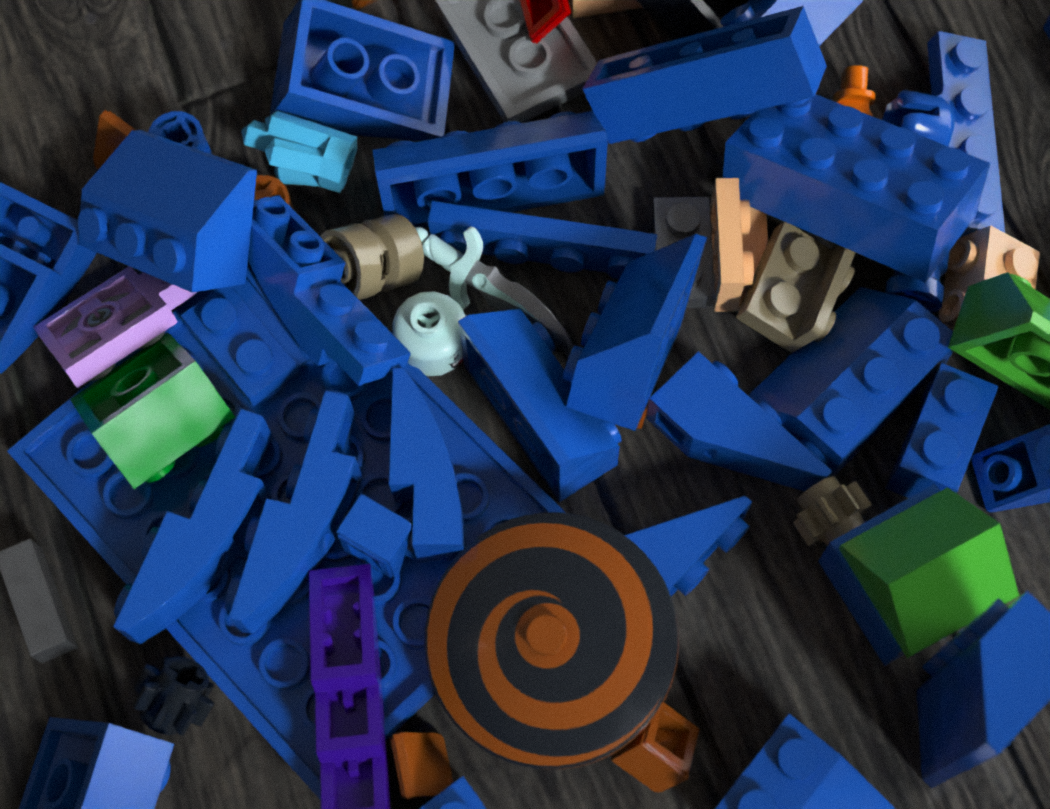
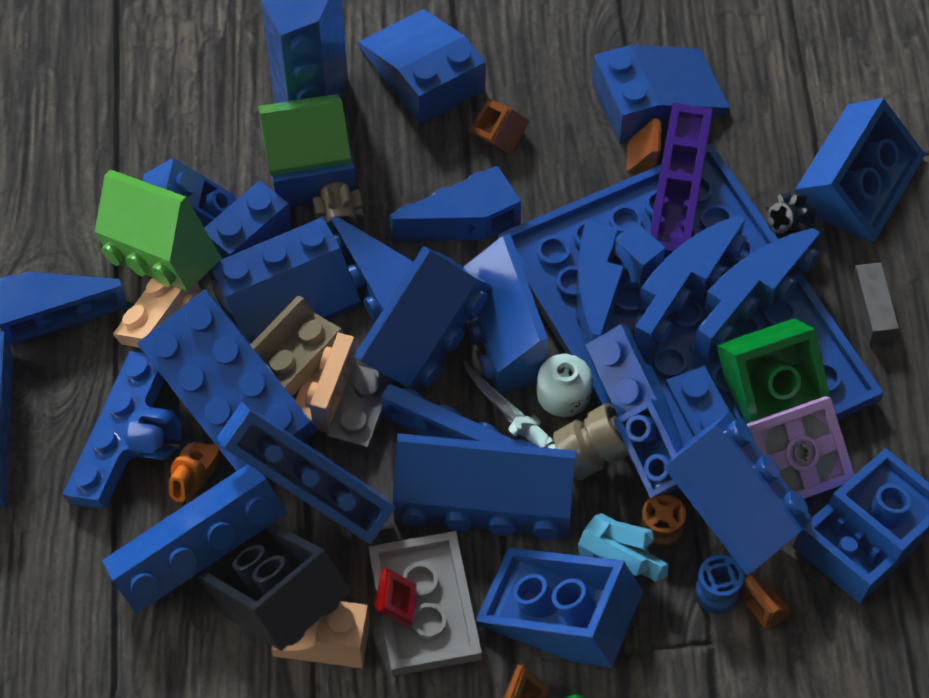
camera: 165 degrees left, 10 degrees down
dish [424,512,679,770] -> none

